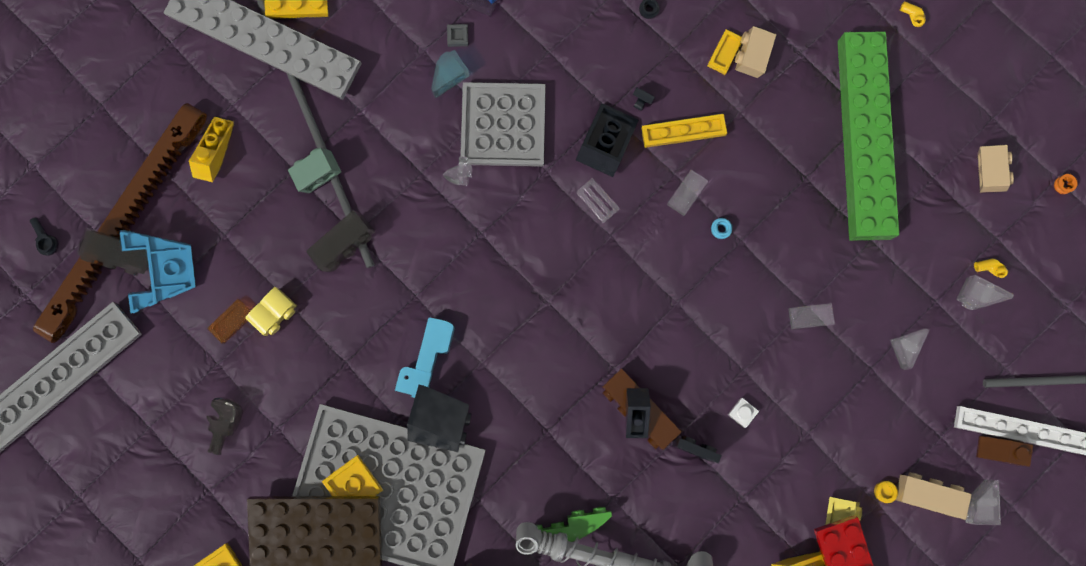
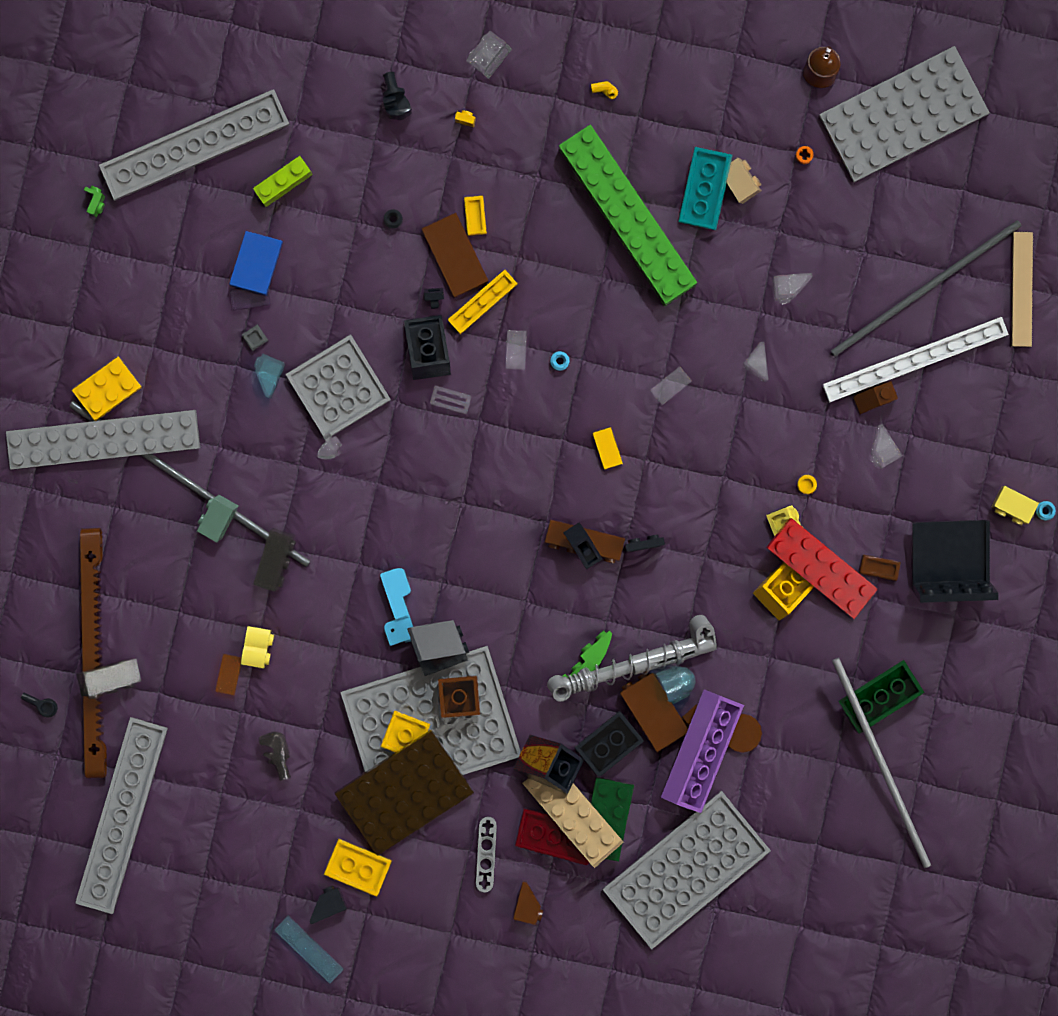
camera: 30 degrees left, 5 degrees up
dark azure wing [120,230,196,313] -> none
yellow slope [189,117,234,182] -> none
white plate [728,398,759,428] -> none
tan brick [735,26,776,78] -> none
tan brick [896,472,972,520] -> none
yellow arm [974,259,1008,278] -> none
none -> reddish brown tile [422,213,489,298]
none -> reddish brown brick [438,676,480,718]
none -> yellow tile [592,427,623,470]
none -> teal tile [679,147,733,230]

